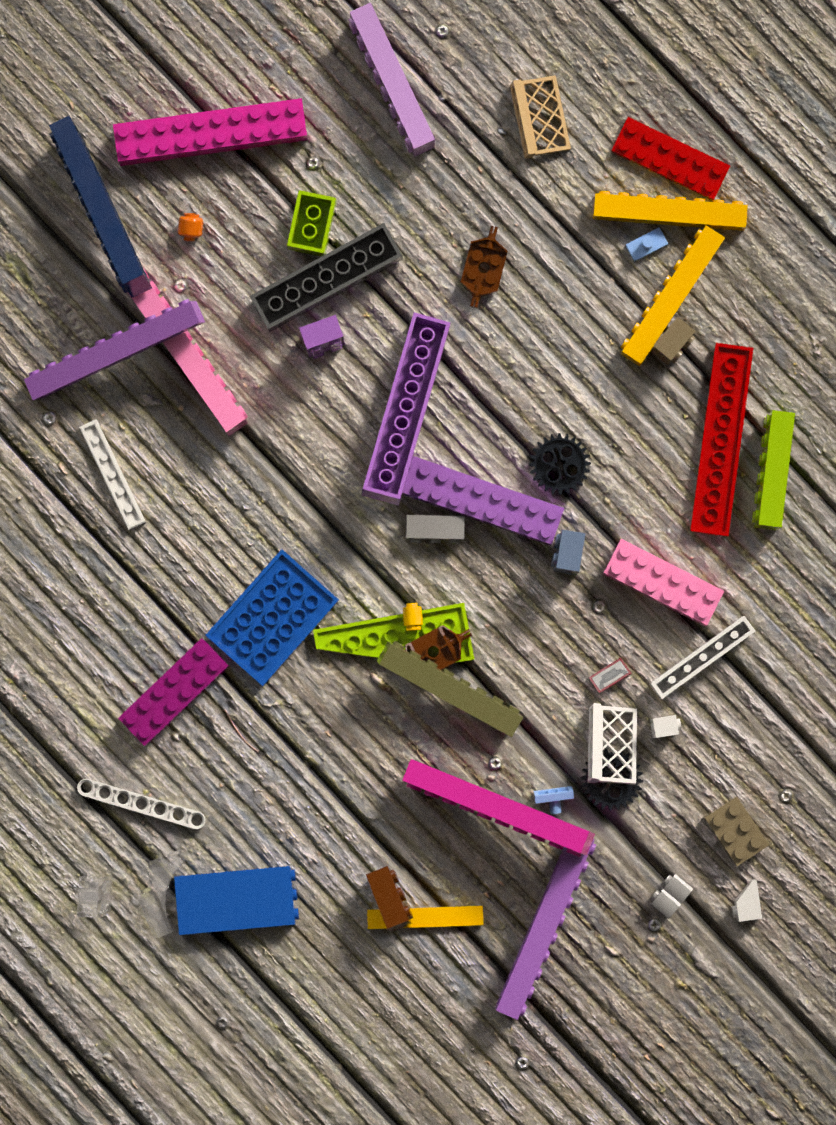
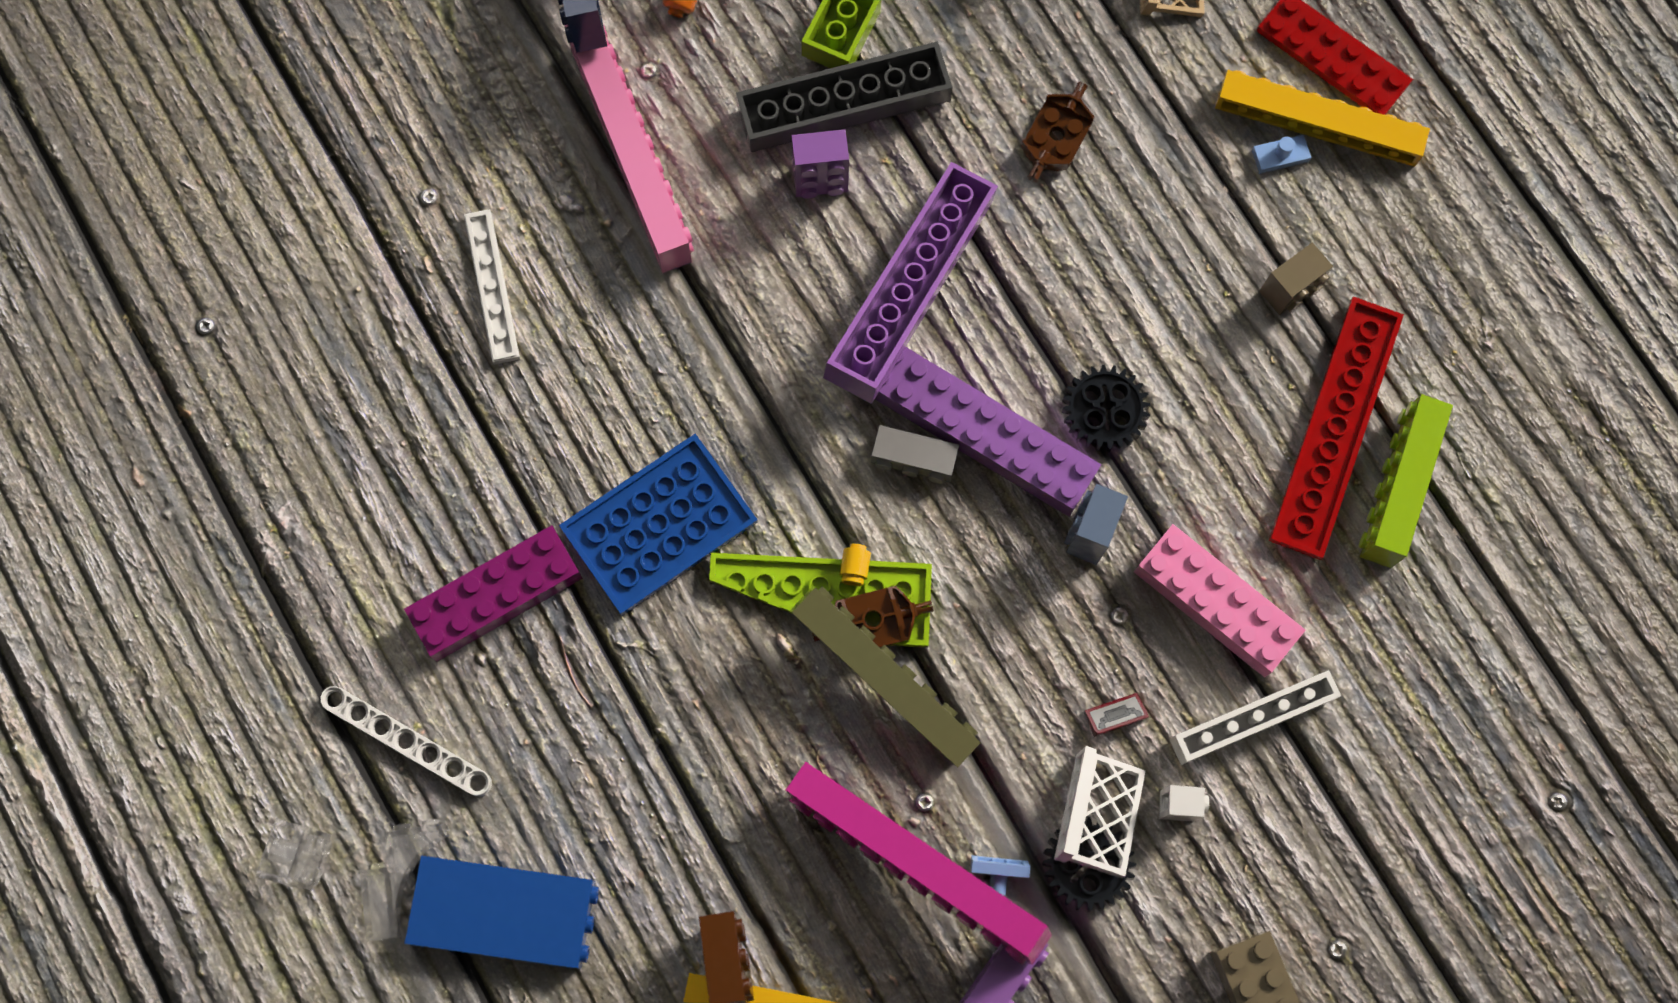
camera: 10 degrees right, 10 degrees down
medium lavender brick [24,299,205,400] -> none
yellow brick [620,225,725,366] -> none

